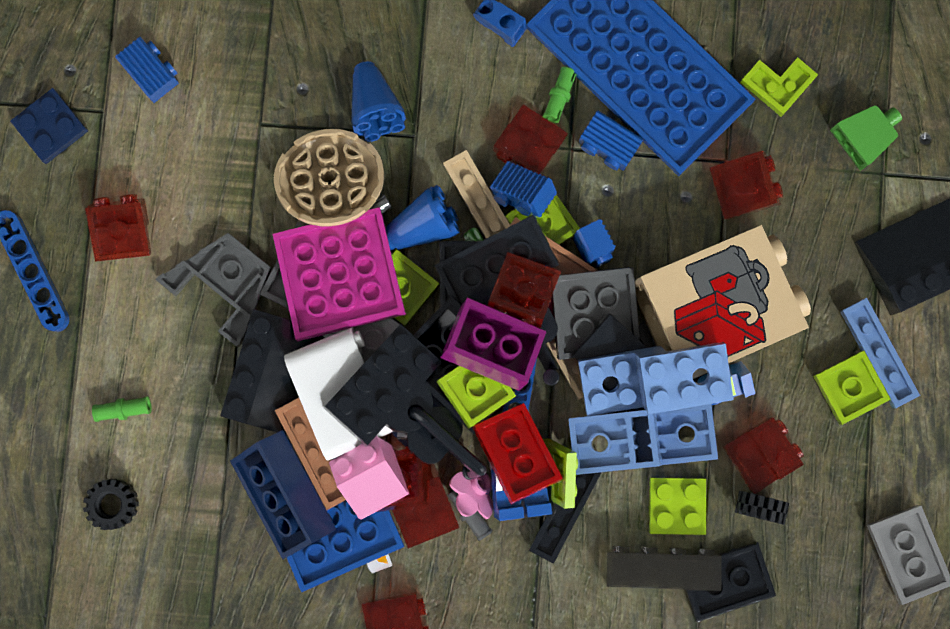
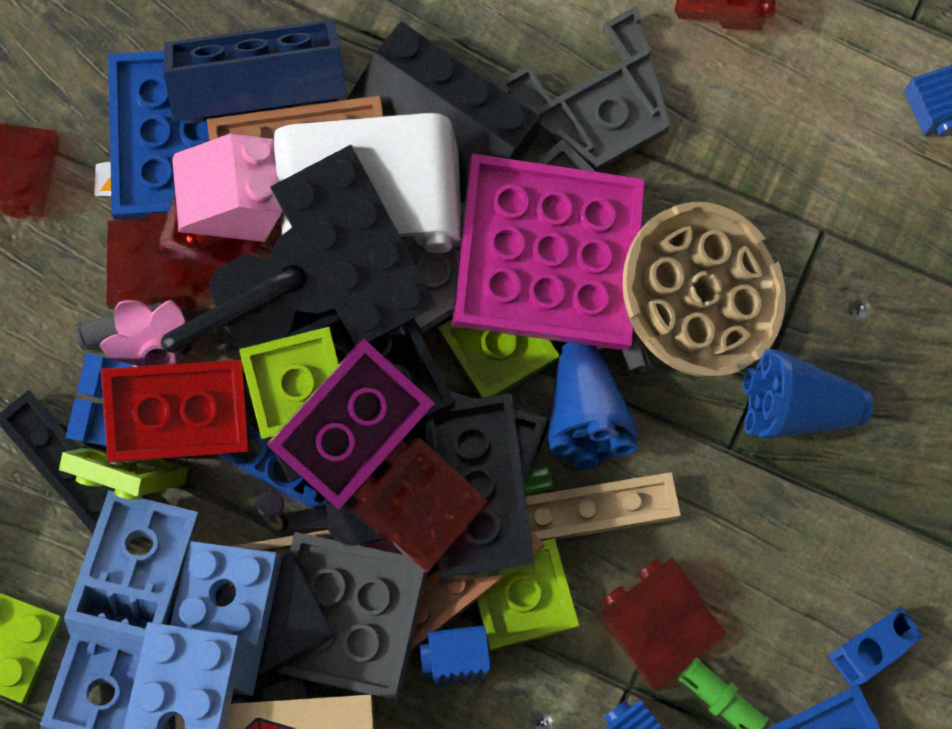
camera: 105 degrees right, 10 degrees down
blue brick [490,161,557,217] -> none

